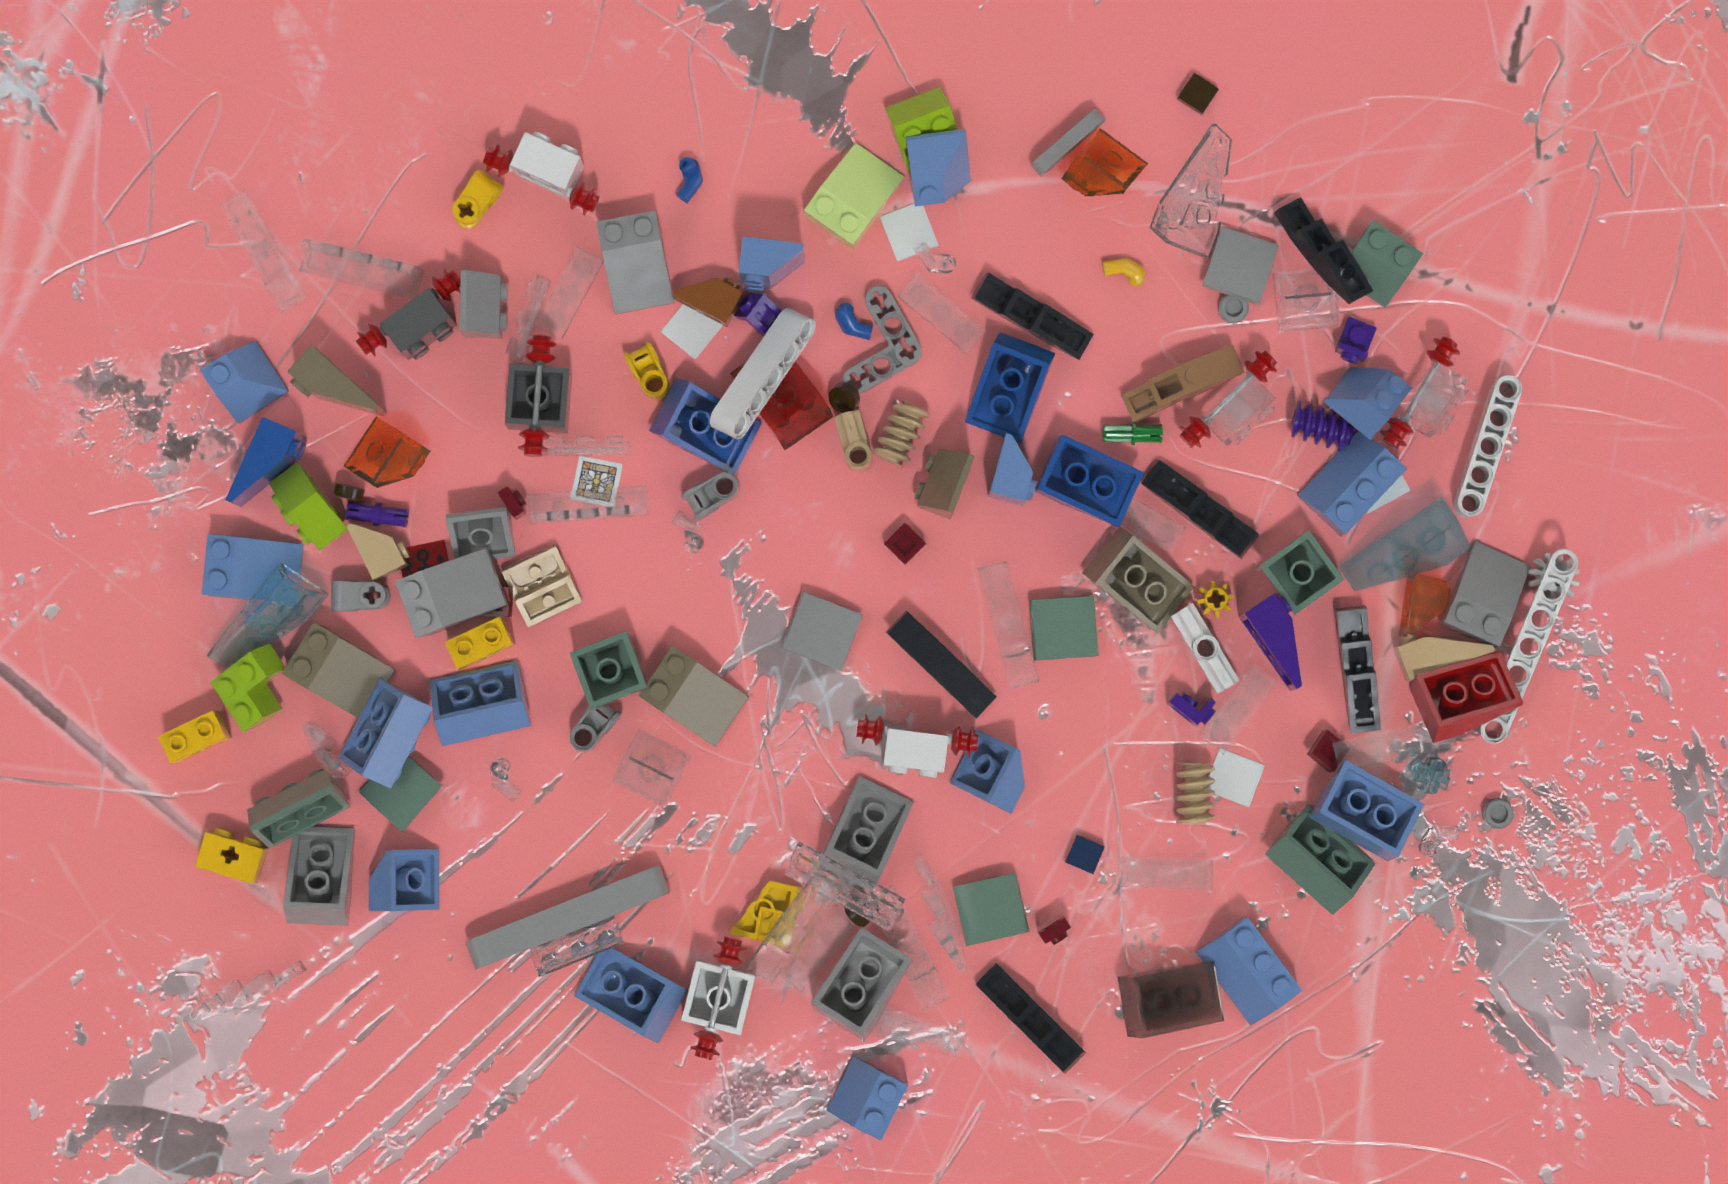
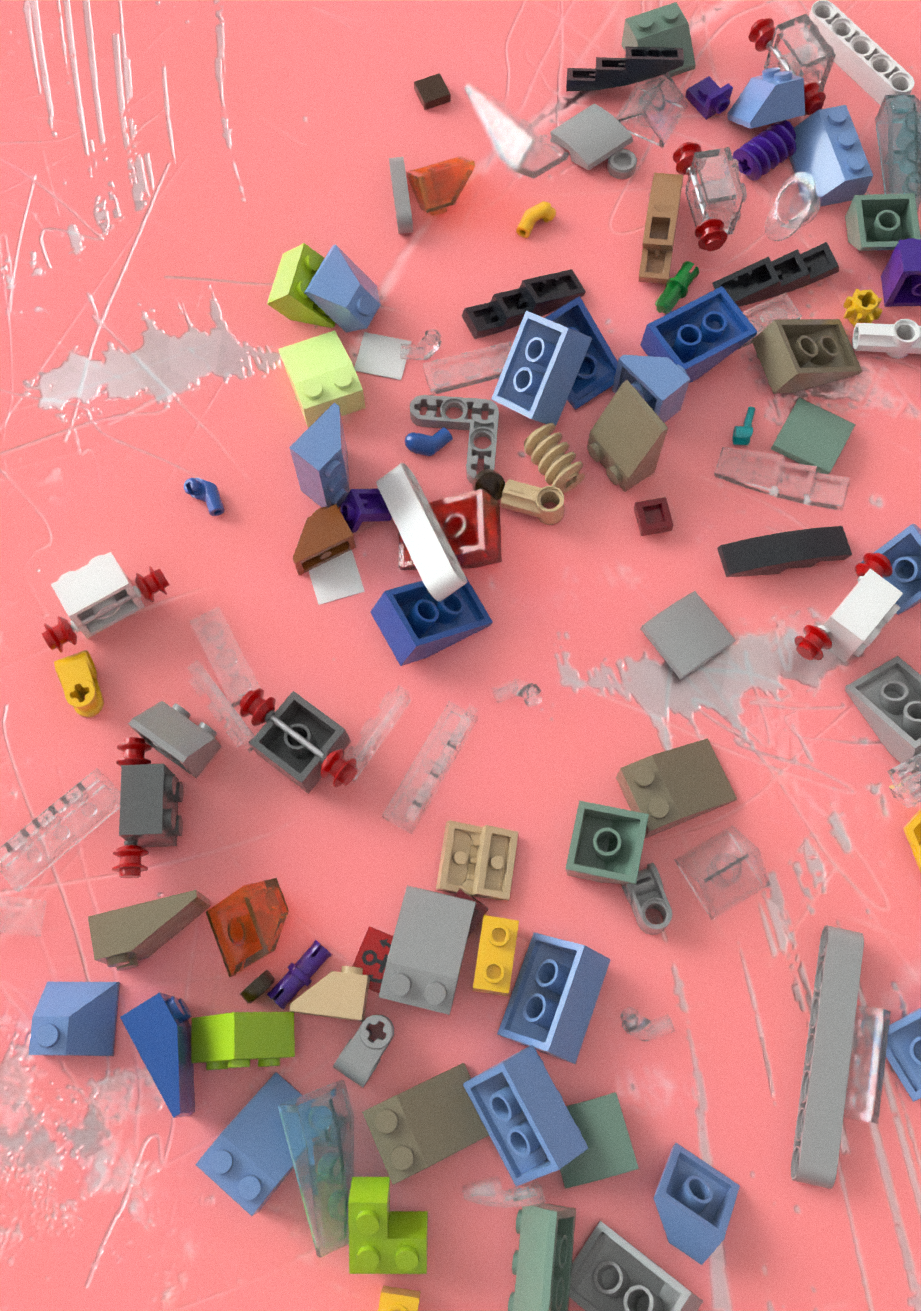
camera: 55 degrees left, 15 degrees down
light grey slope [446,507,515,559] -> none
dark red plate [497,486,527,520] -> none
sticker [570,456,623,508] -> none
light grey slope [596,210,674,315] -> none
yellow piece [623,341,670,401] -> none
light grey piece [681,472,740,522] -> none
none -> medium blue slope [491,311,592,426]
none -> teal hand [732,406,756,445]
none -> clear piece [765,172,821,241]

